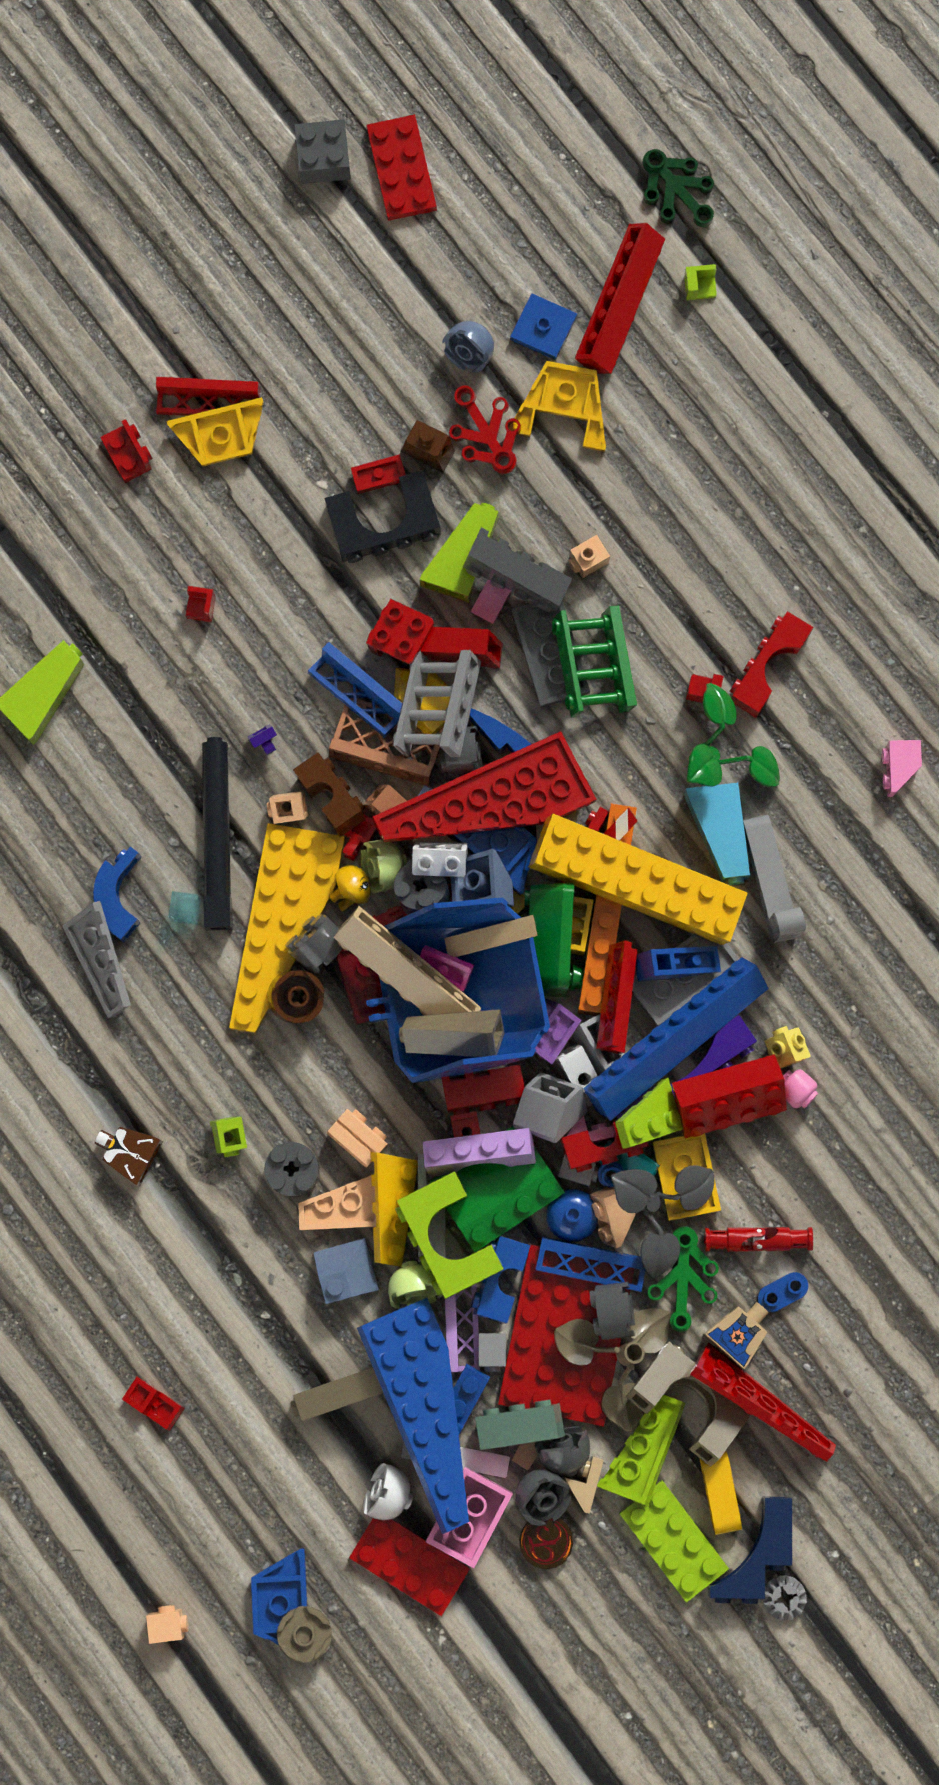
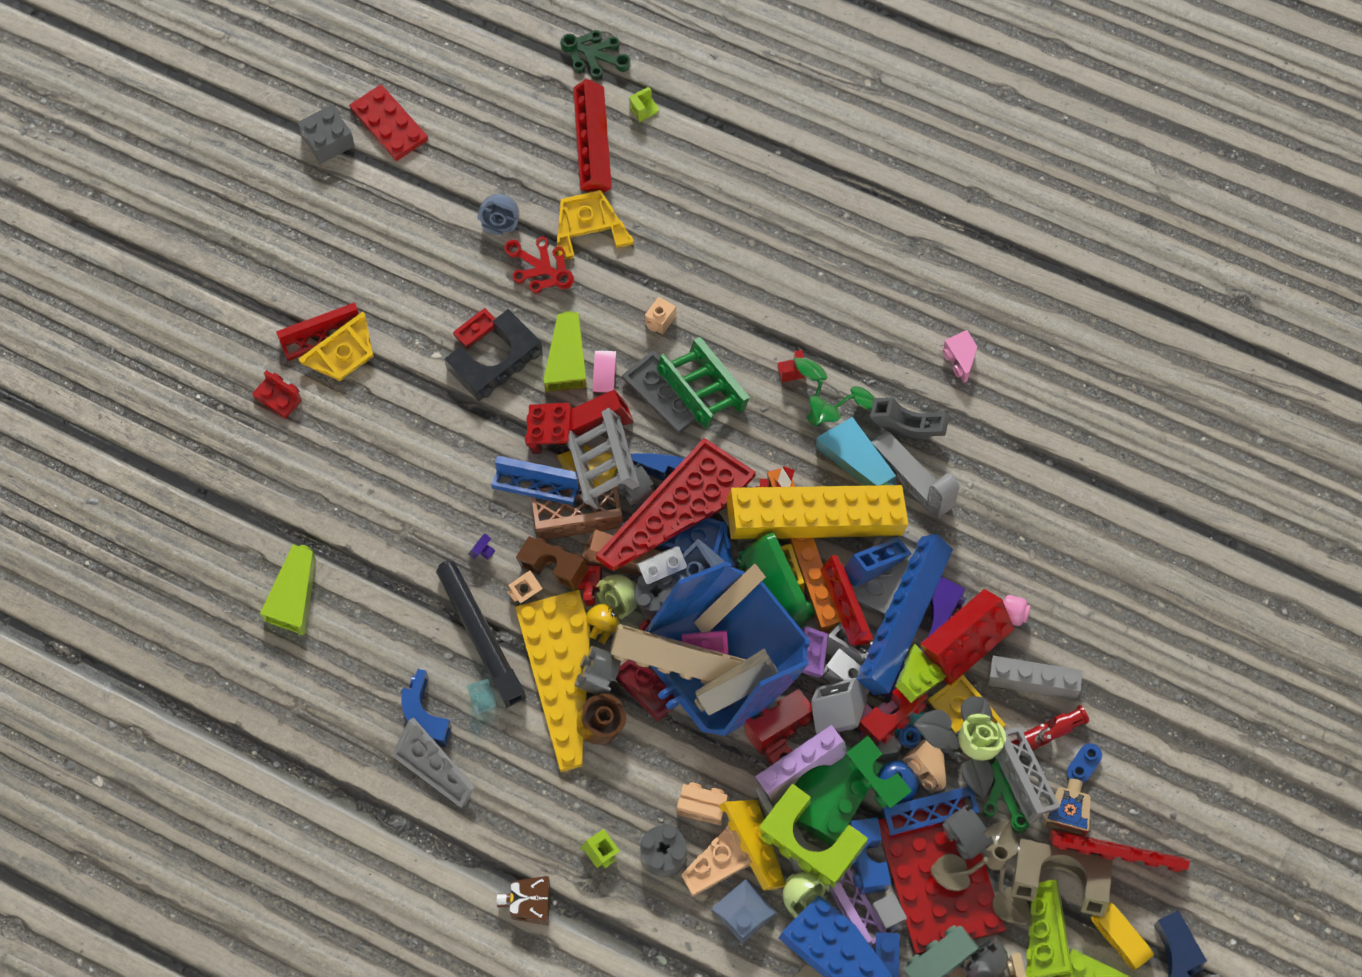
camera: 25 degrees left, 15 degrees down
red panel [185,586,216,622] -> none
reddish brown torso [400,420,455,473] -> none
dark grey wedge [463,527,572,612] -> none
blue plate [510,293,577,360] -> none
red arch [729,611,814,718] -> none
light yellow brick [764,1026,811,1069] -> none
none -> green arch [845,736,911,809]
none -> dark grey arch [870,397,949,440]
none -> yellowish green cylinder [958,714,1006,761]
none -> light grey brick [987,656,1083,700]
none -> light grey fence [996,726,1060,823]

